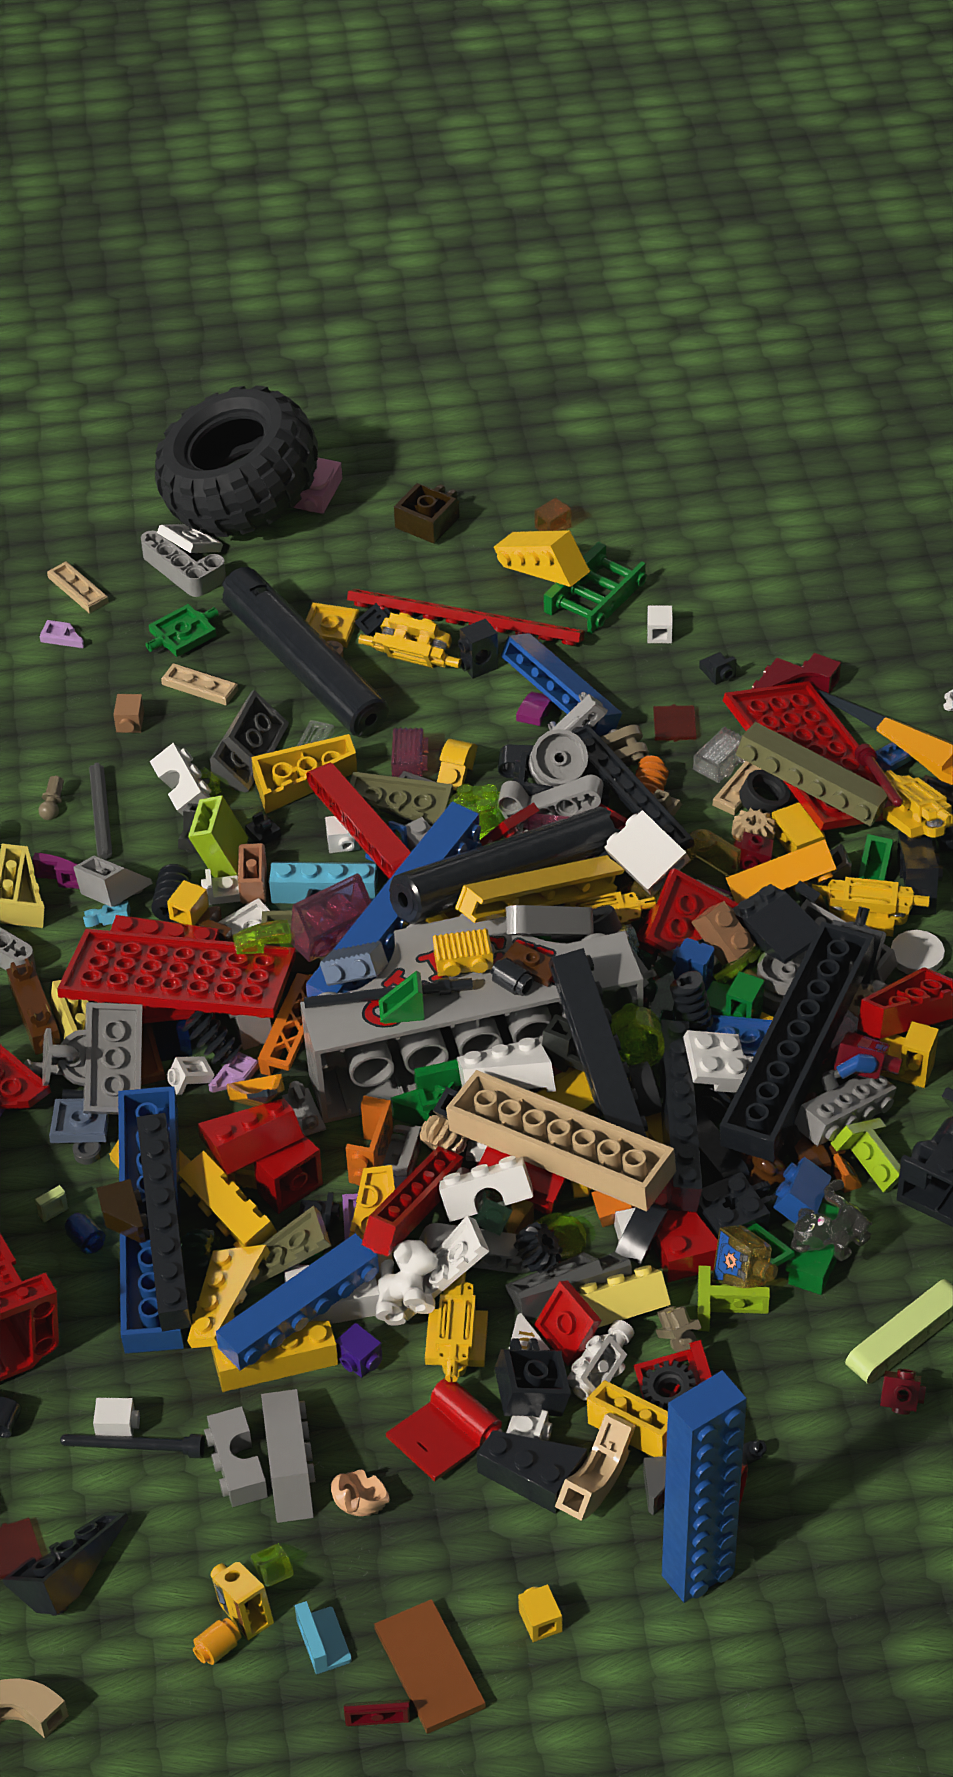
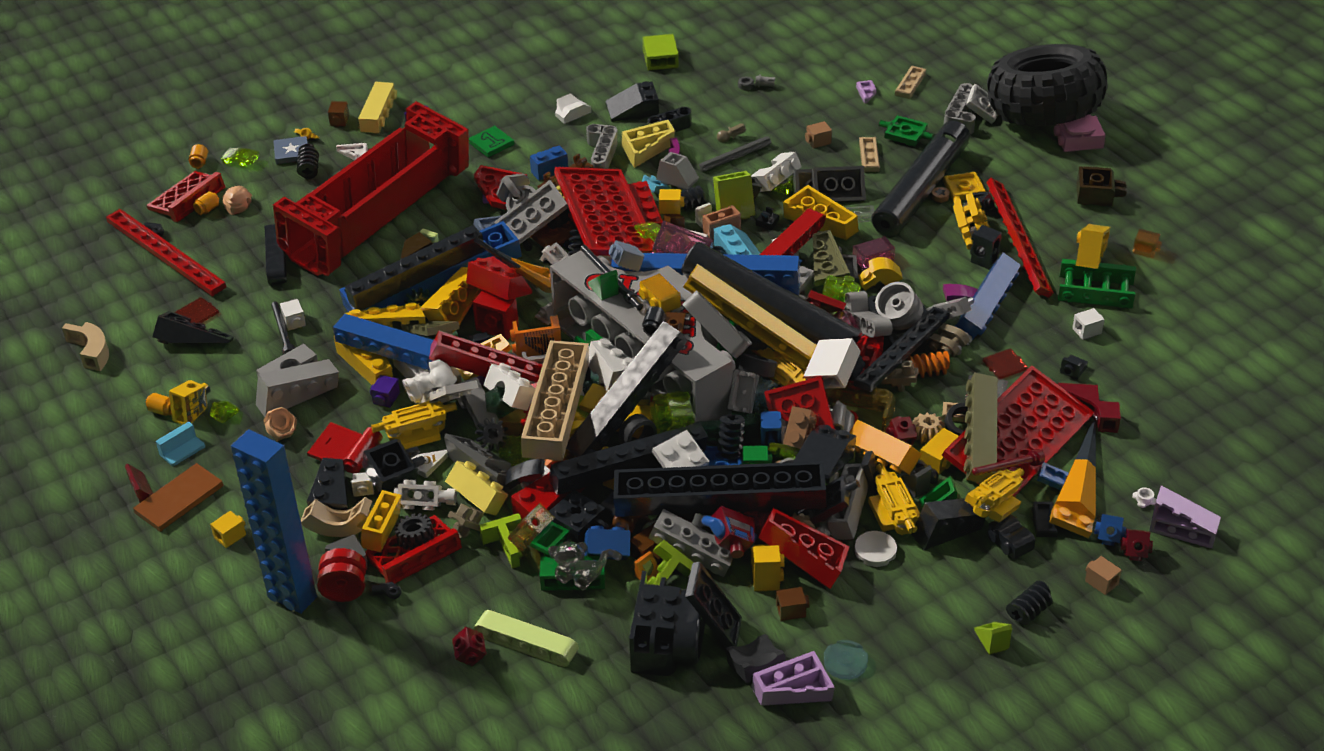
camera: 65 degrees right, 5 degrees down
red plate [534,1280,602,1366] -> none

